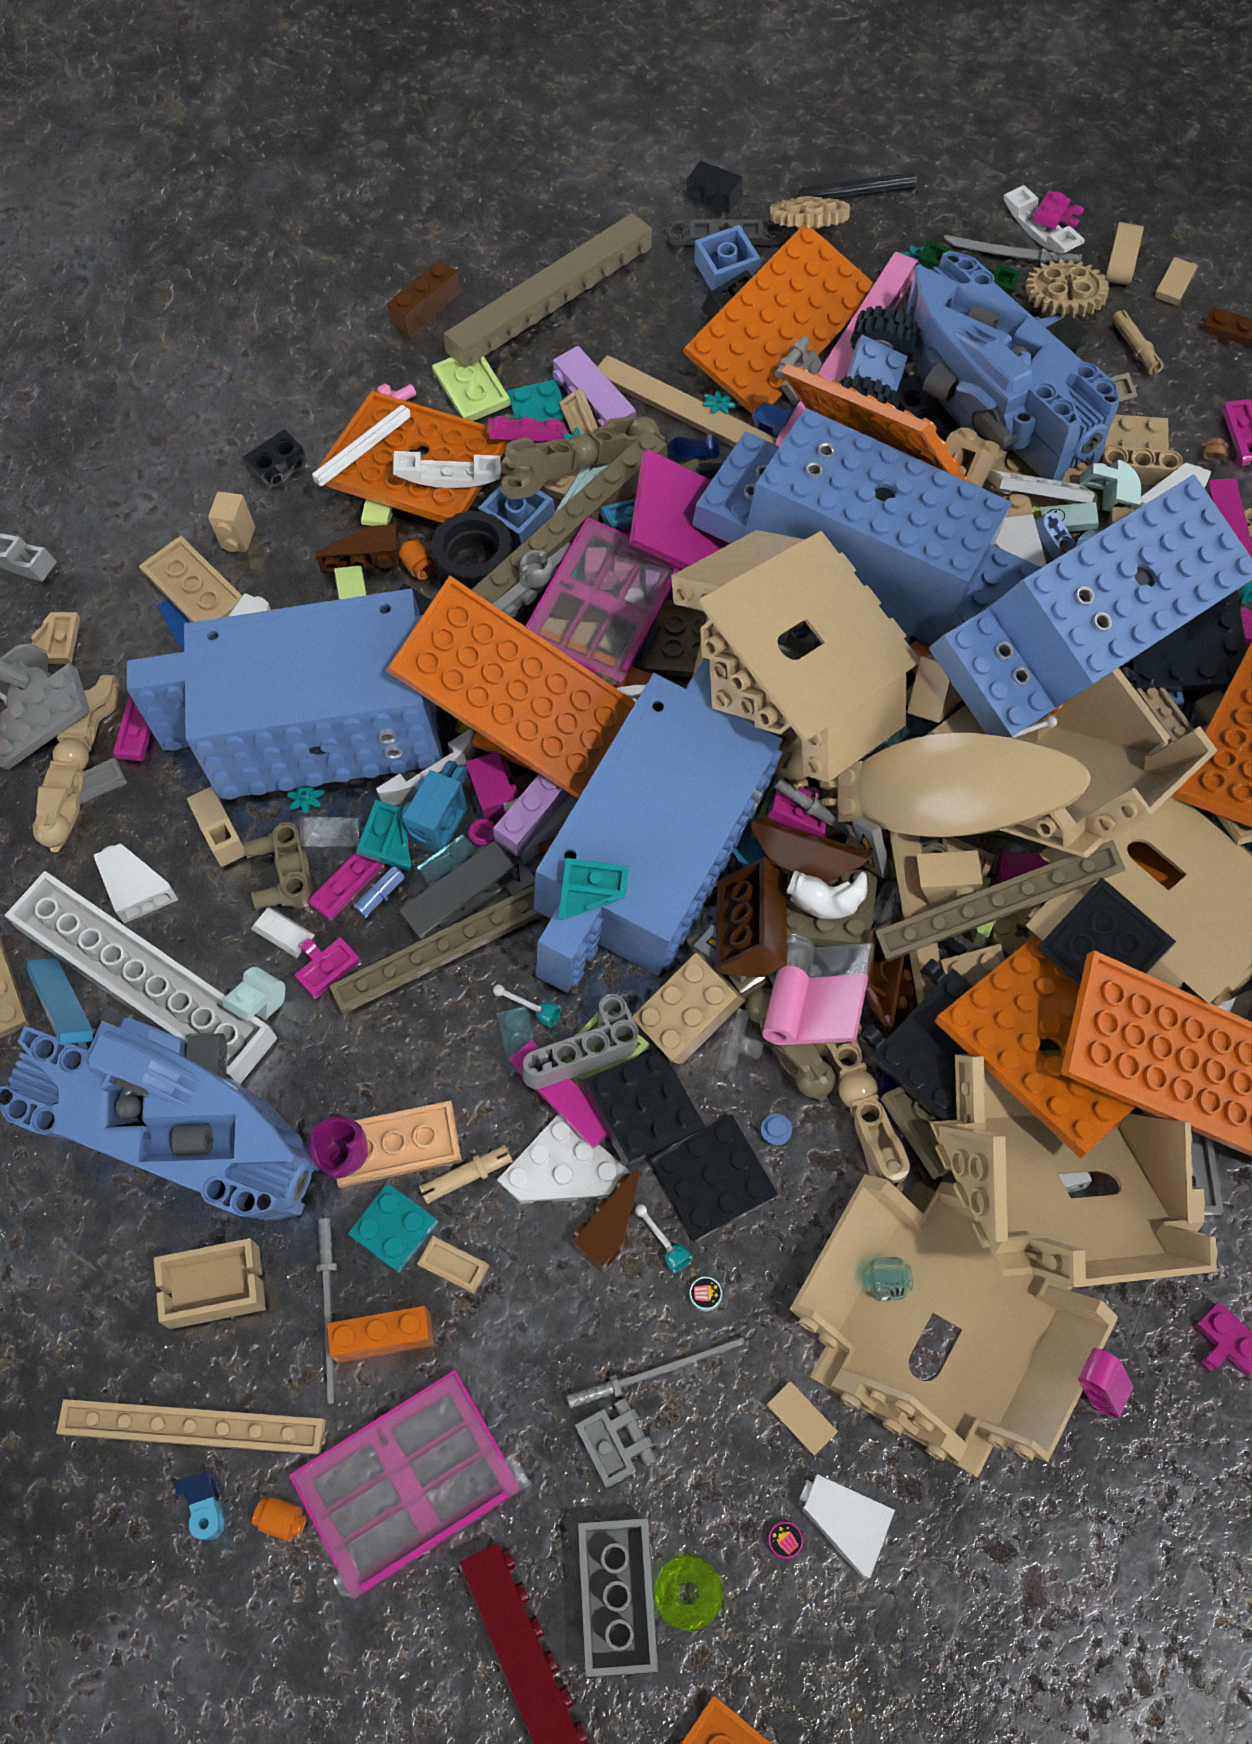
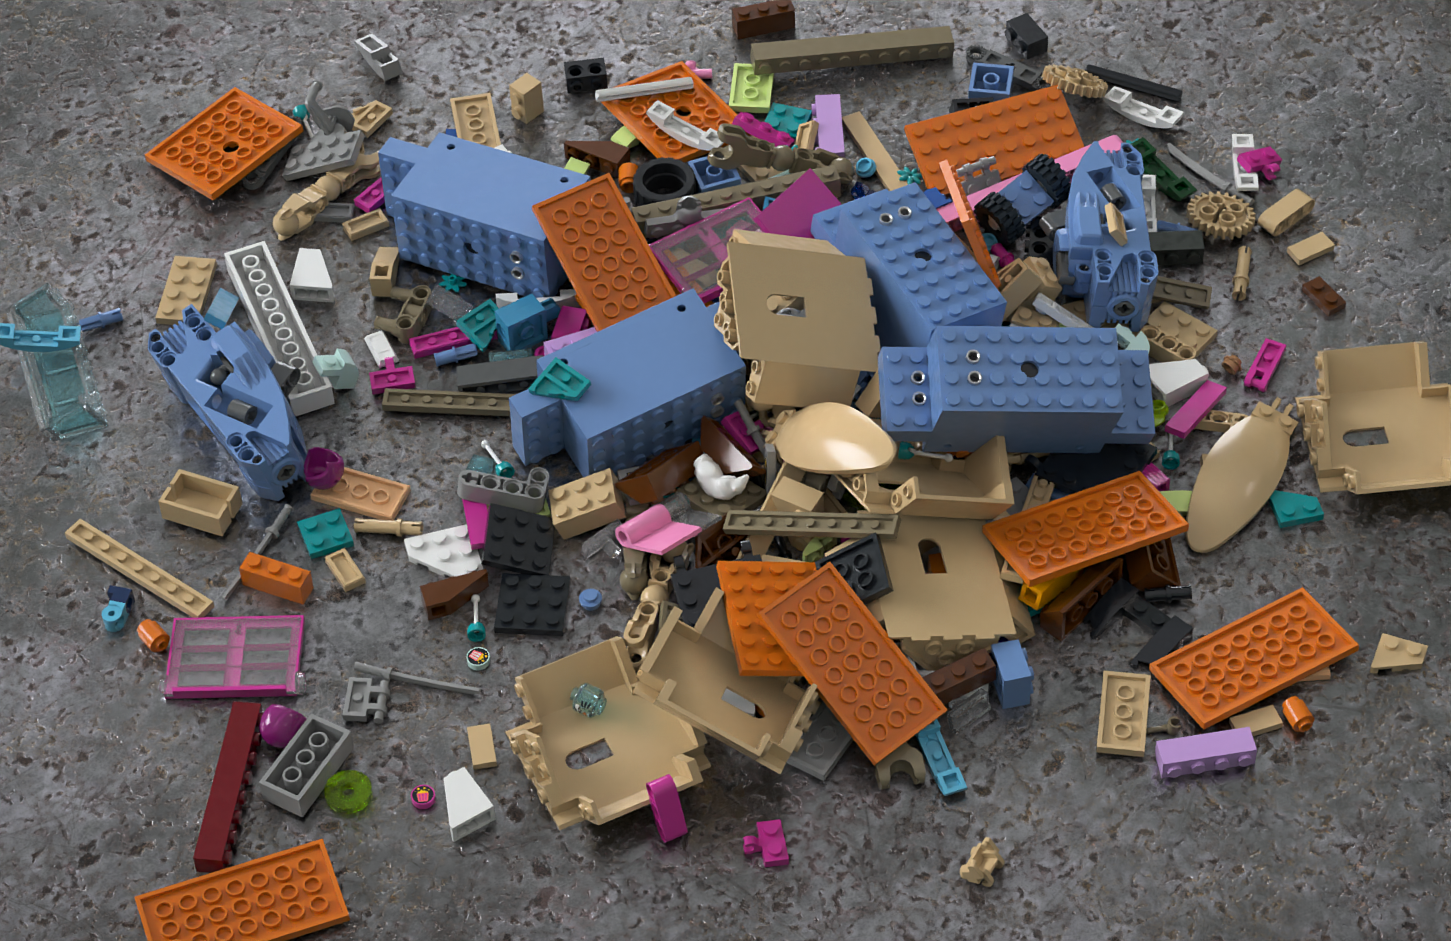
camera: 30 degrees right, 15 degrees down
none -> magenta piece [260,704,306,748]
none -> tan tile [342,208,389,241]
none -> medium azure plate [856,158,876,178]
none -> white slope [1103,86,1184,128]
none -> tan tile [1105,202,1128,246]

